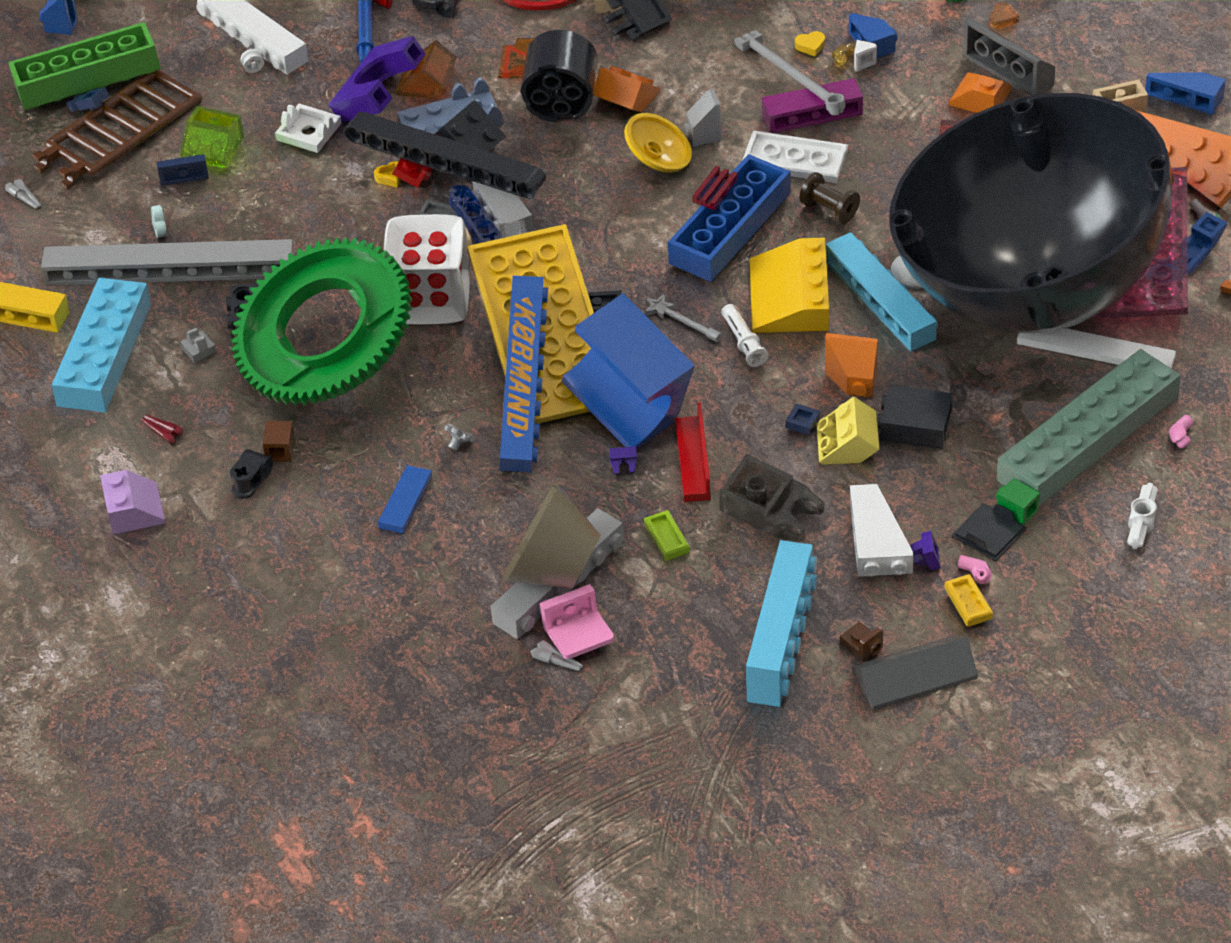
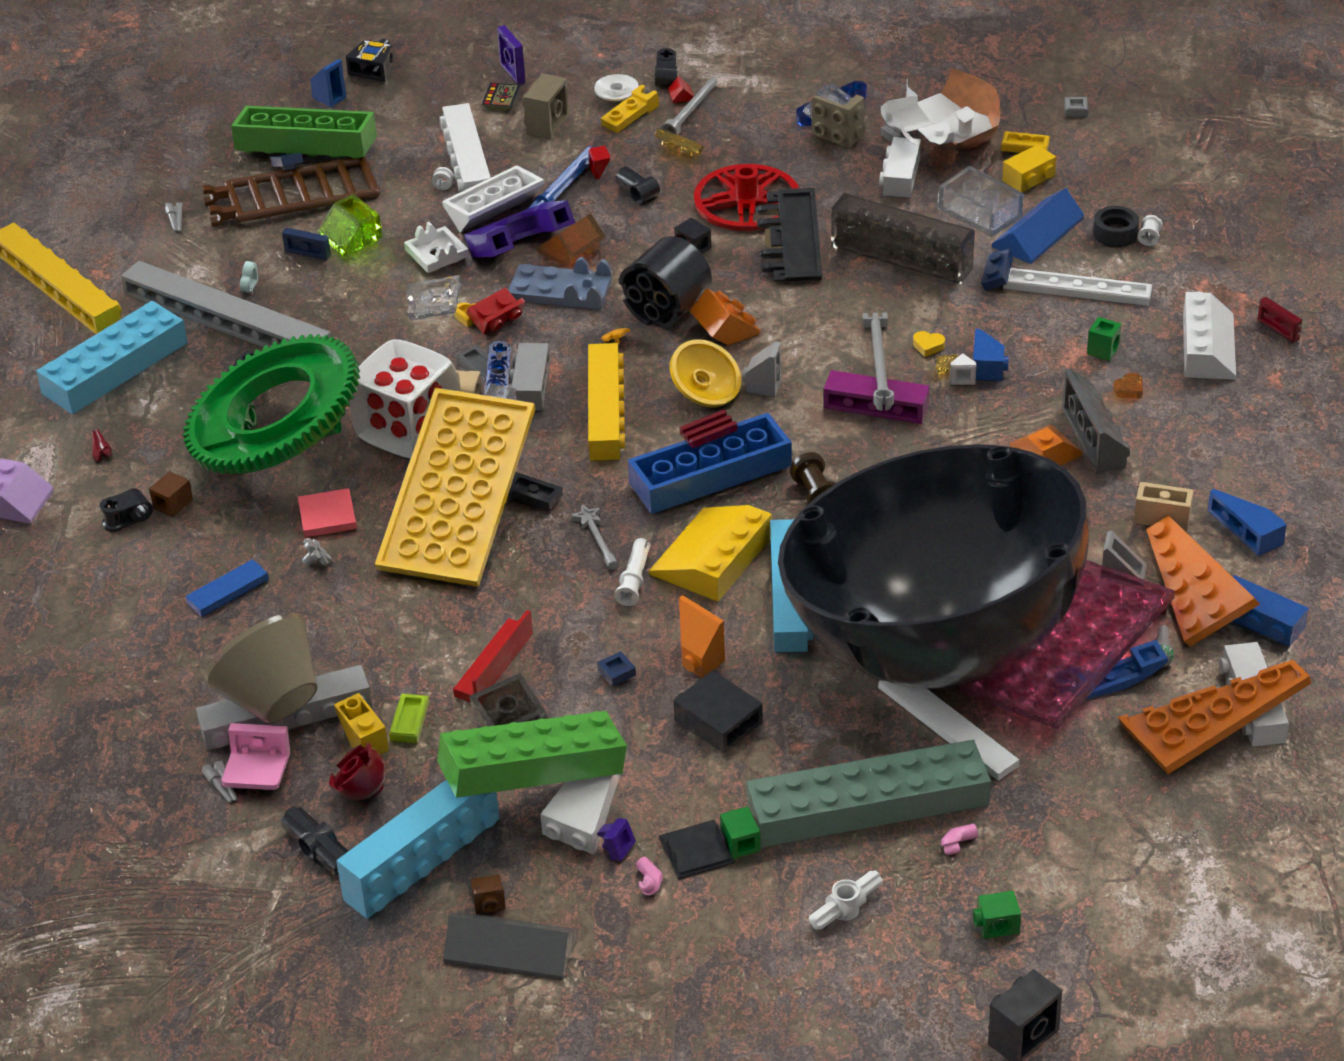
camera: 30 degrees right, 5 degrees down
light grey tile [180,328,216,363] -> none
black beam [344,112,546,199] -> none
black brick [435,99,506,151] -> none
blue brick [500,275,548,472] -> none
blue piece [562,293,695,450] -> none
dark purple tile [609,446,637,475] -> none
white tile [743,131,848,183] -> none
light yellow slope [816,397,879,465] -> none
yellow plate [944,574,993,627] -> none
none -> black piece [281,806,349,875]
none -> coral tile [298,488,357,537]
none -> dark red cylinder [329,743,387,801]
none -> yellow slope [334,693,389,755]
none -> clear piece [406,275,463,321]
none -> bright green brick [437,711,627,798]
none -> white slope [442,165,545,233]
none -> yellow brick [588,343,625,461]
none -> light orange plant [601,328,631,344]
none -> black brick [674,217,712,254]

